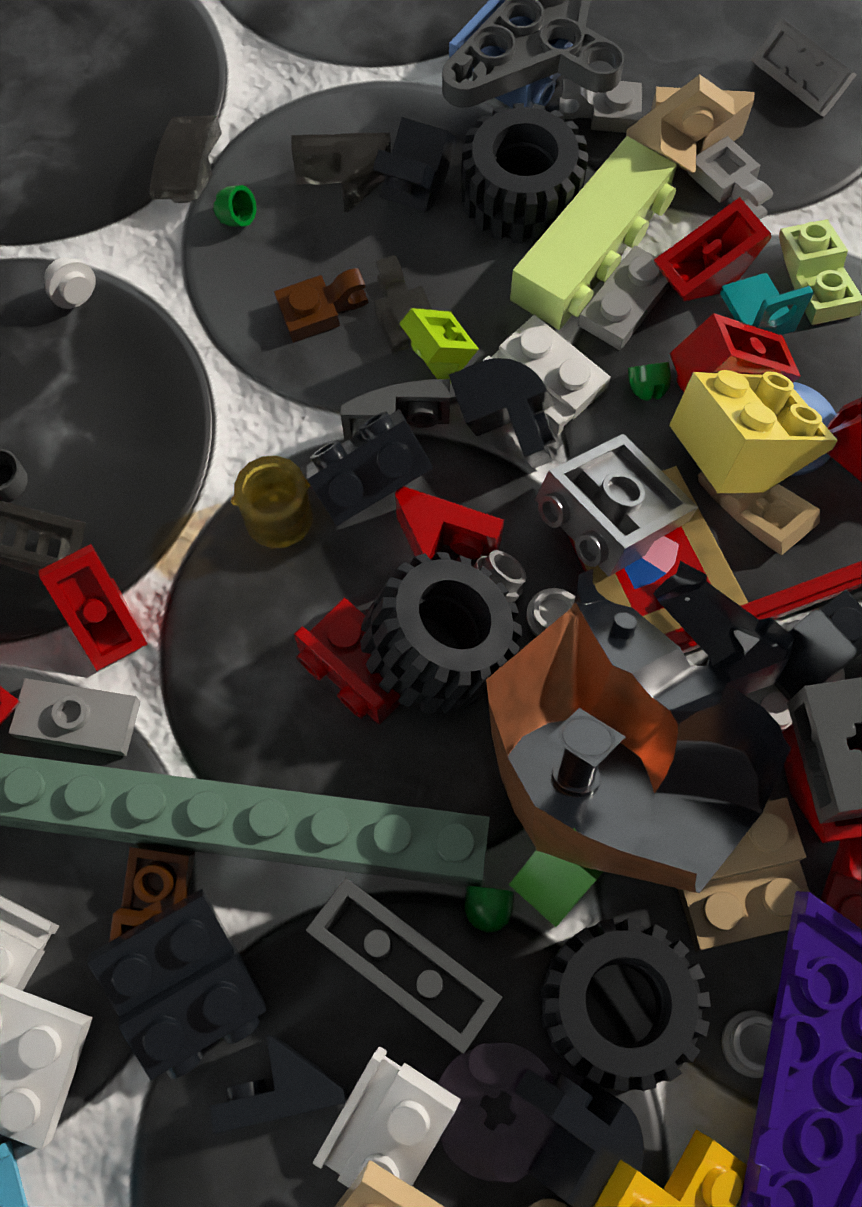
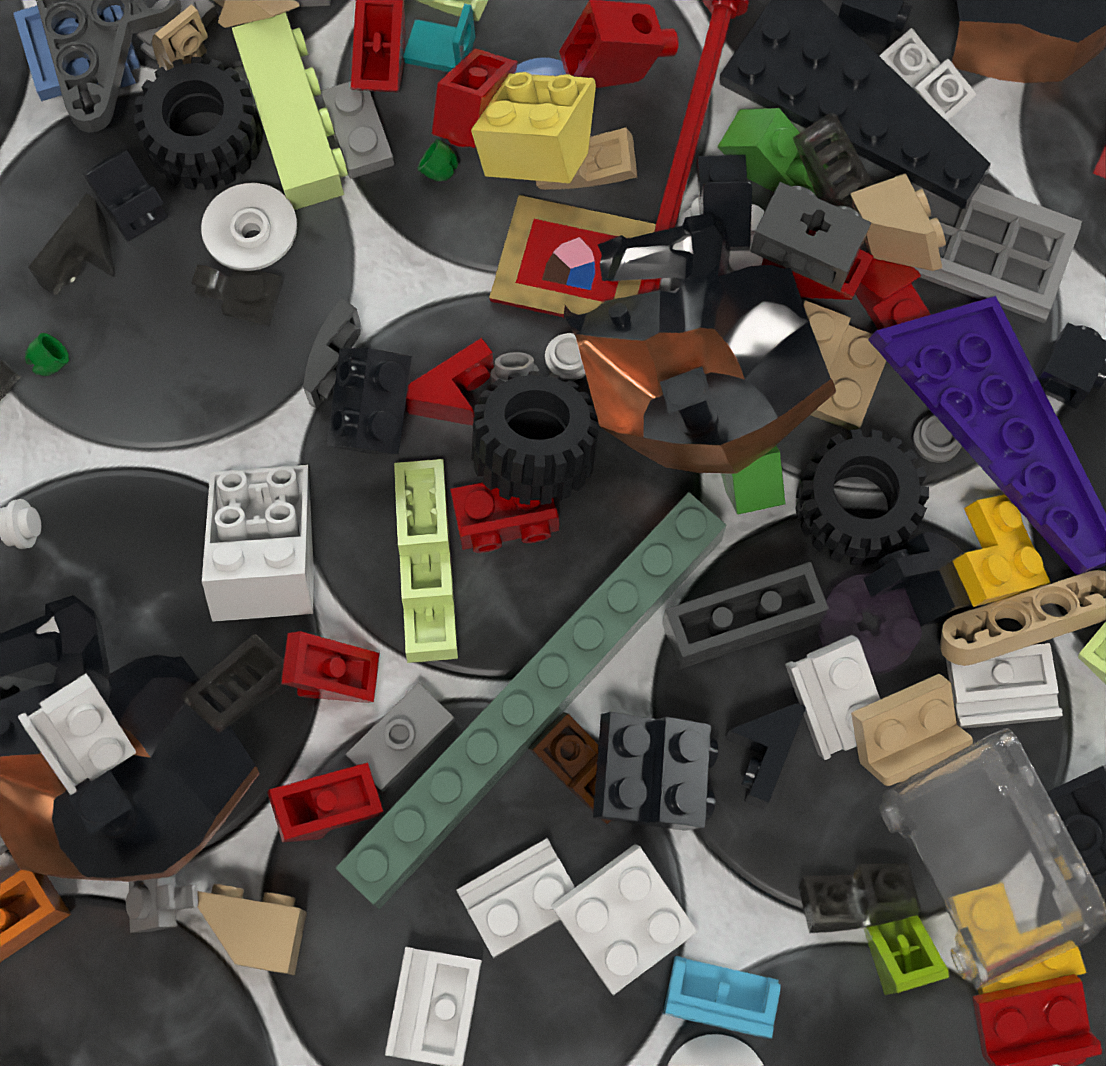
camera: 55 degrees left, 5 degrees up
clear yellow piece [231,456,313,548] -> none
reddish brown plate [274,268,369,343] -> none
lime bracket [399,308,479,384] -> none
black brick [449,358,556,469] -> none
green hinge [464,886,515,933] -> none
white plate [483,314,611,435] -> none
flat silver plate [535,434,698,577] -> none
none -> tan slope [152,4,208,71]
none -> white dish [201,183,297,271]
none -> white slope [202,465,314,622]
none -> yellowish green slope [394,459,458,663]

